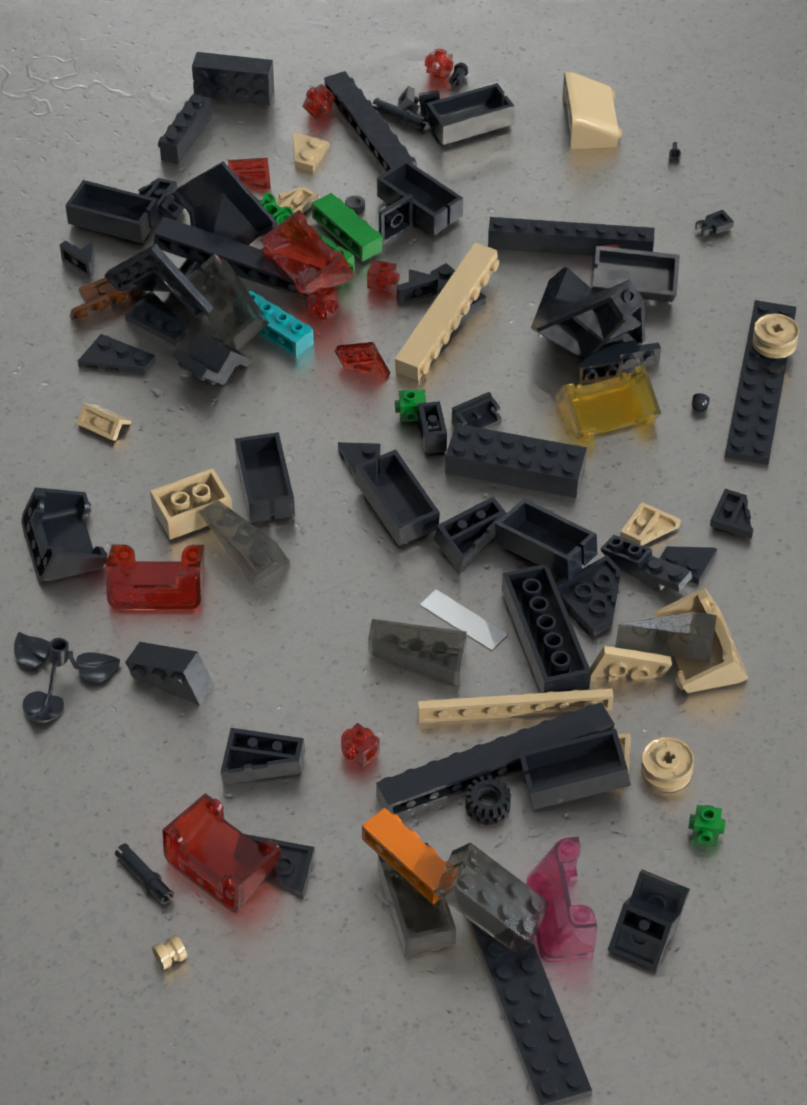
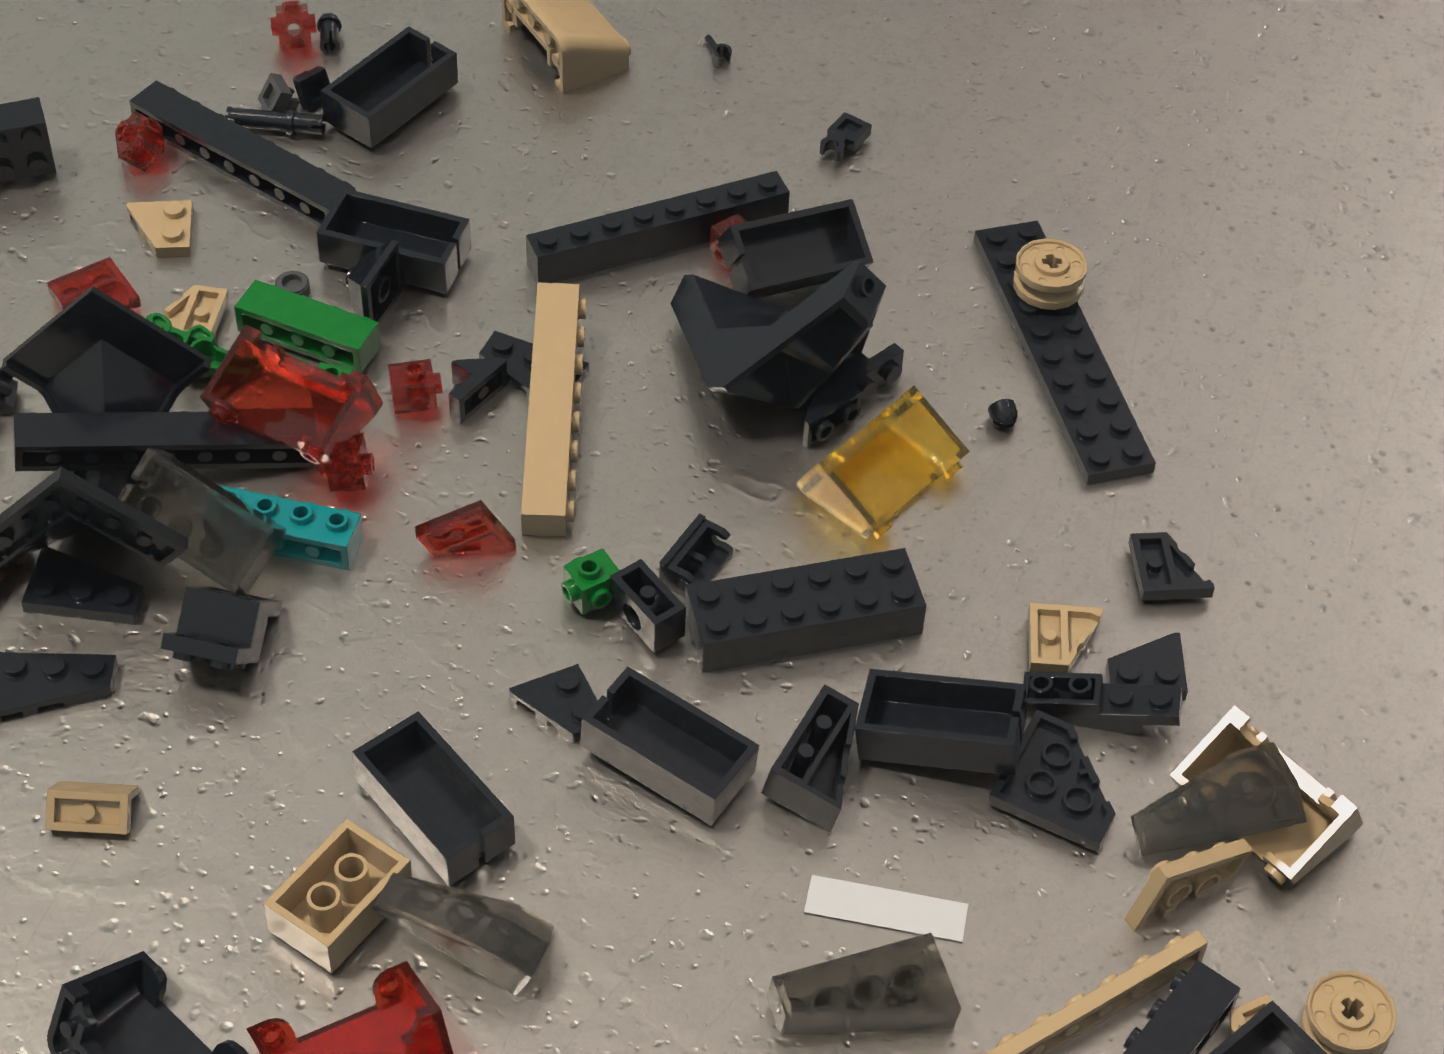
camera: 30 degrees left, 0 degrees up
black brick [502,564,591,693] -> none

